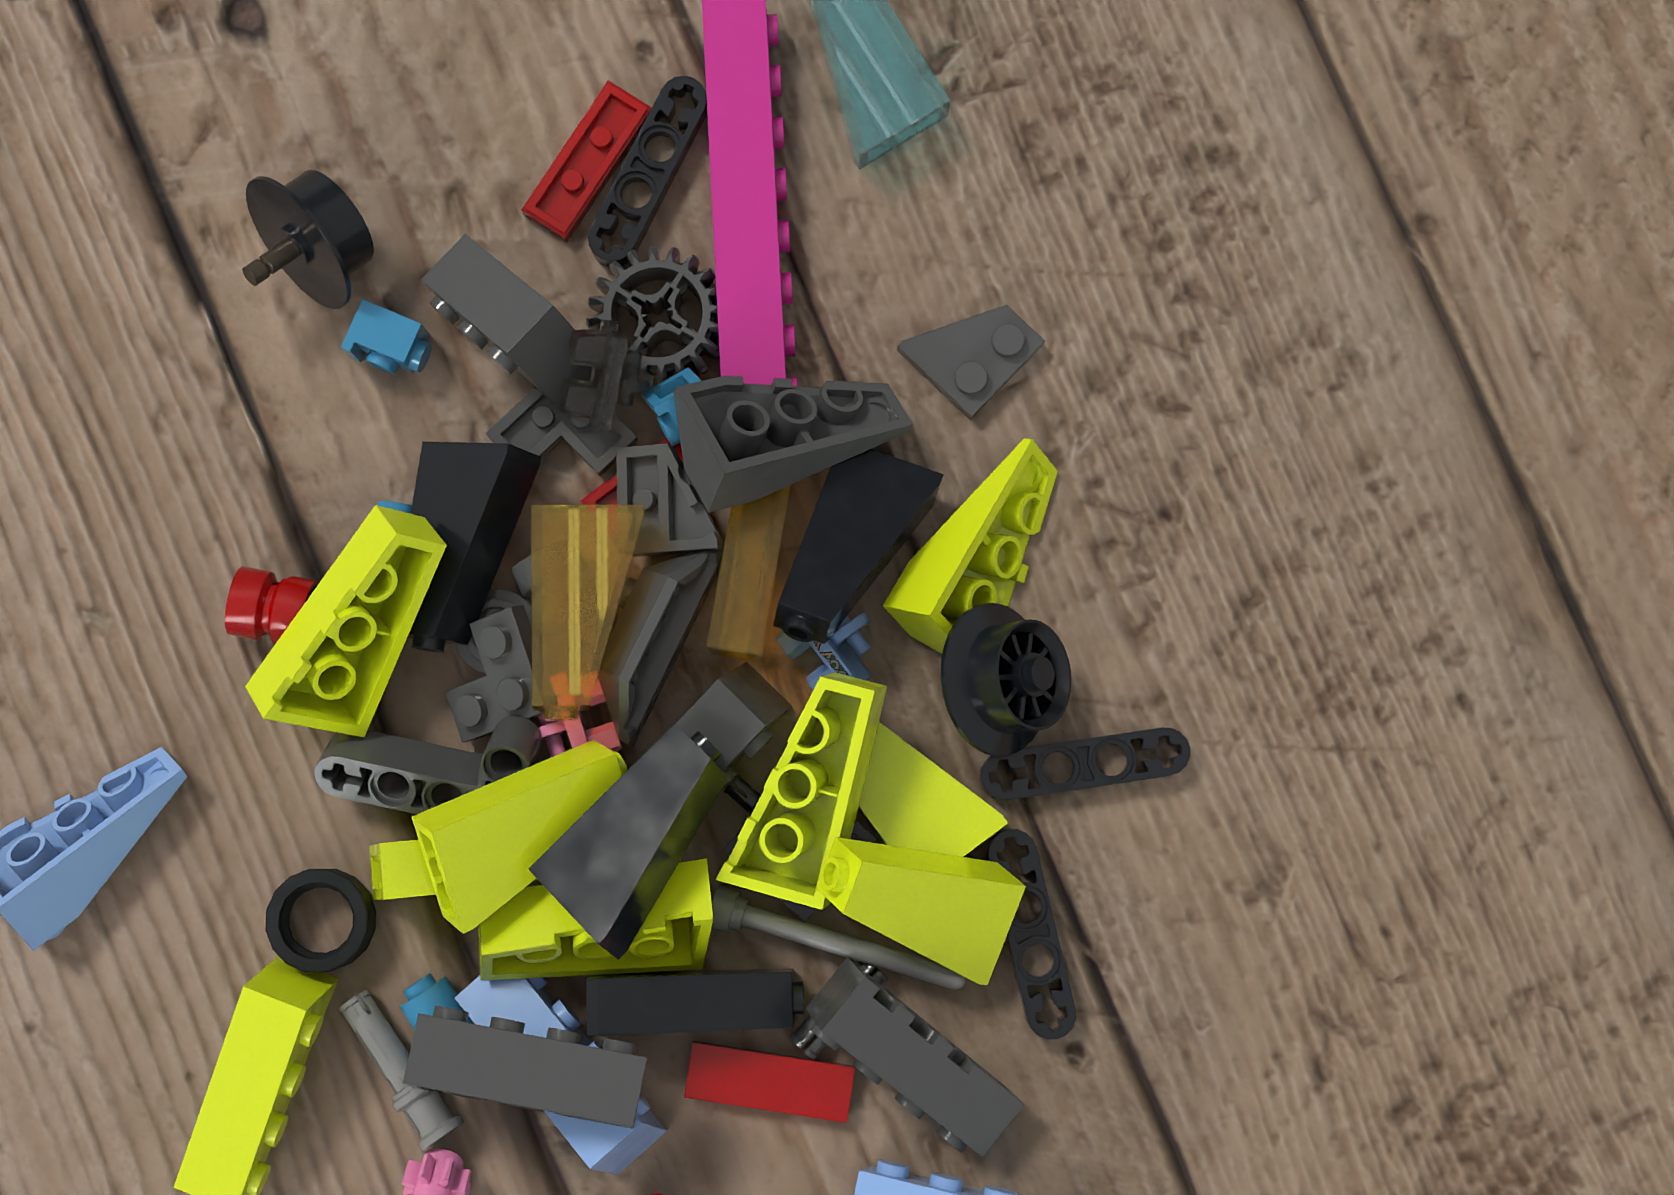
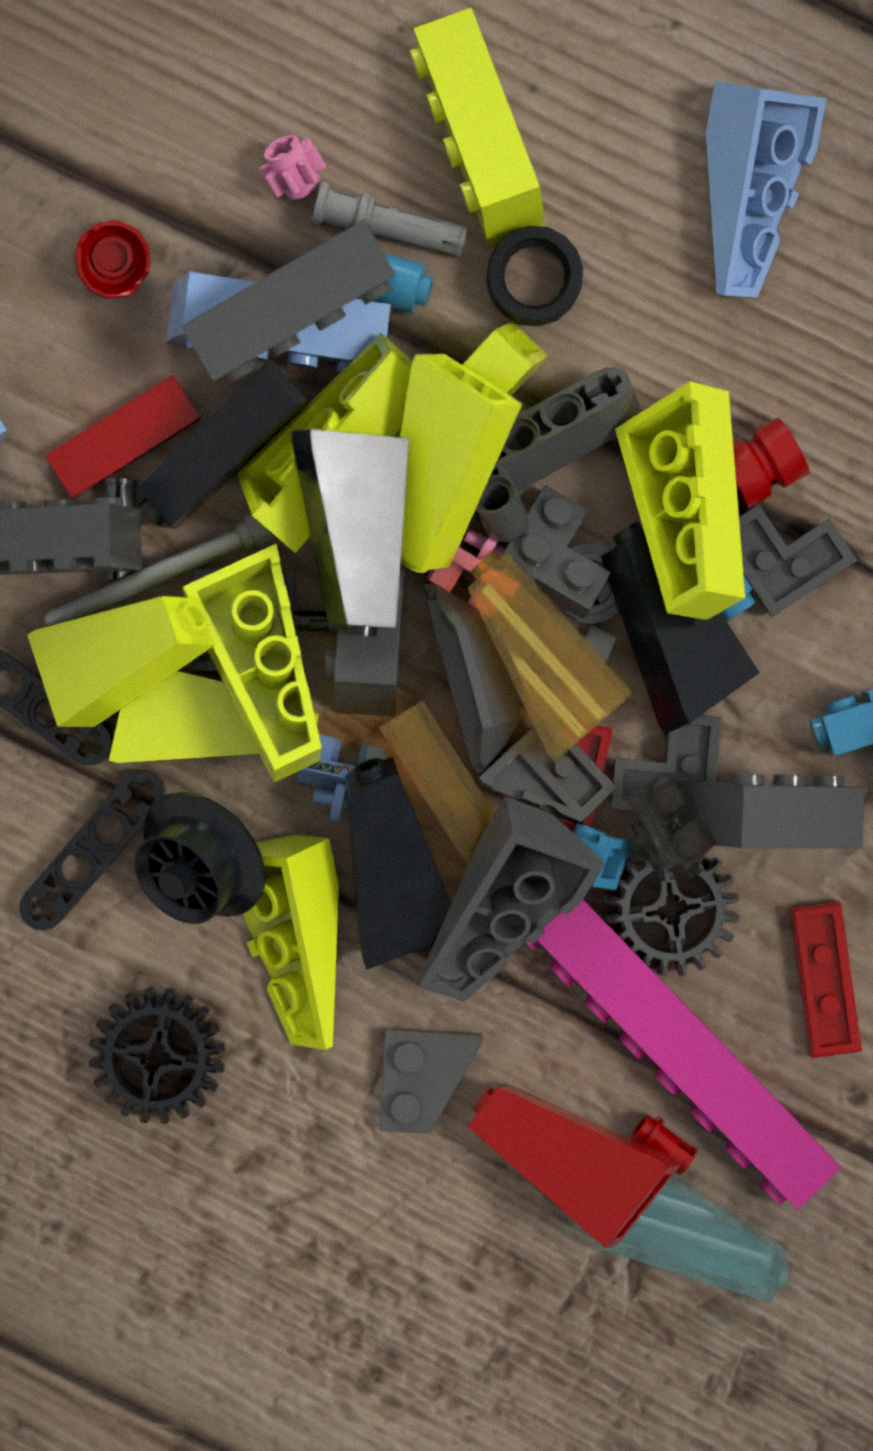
camera: 140 degrees right, 5 degrees up
black beam [588,76,707,267] -> none
none -> black gear [89,986,226,1124]
none -> red slope [467,1086,681,1248]
none -> red pin [630,1114,698,1175]
none -> dark grey plate [739,504,858,617]

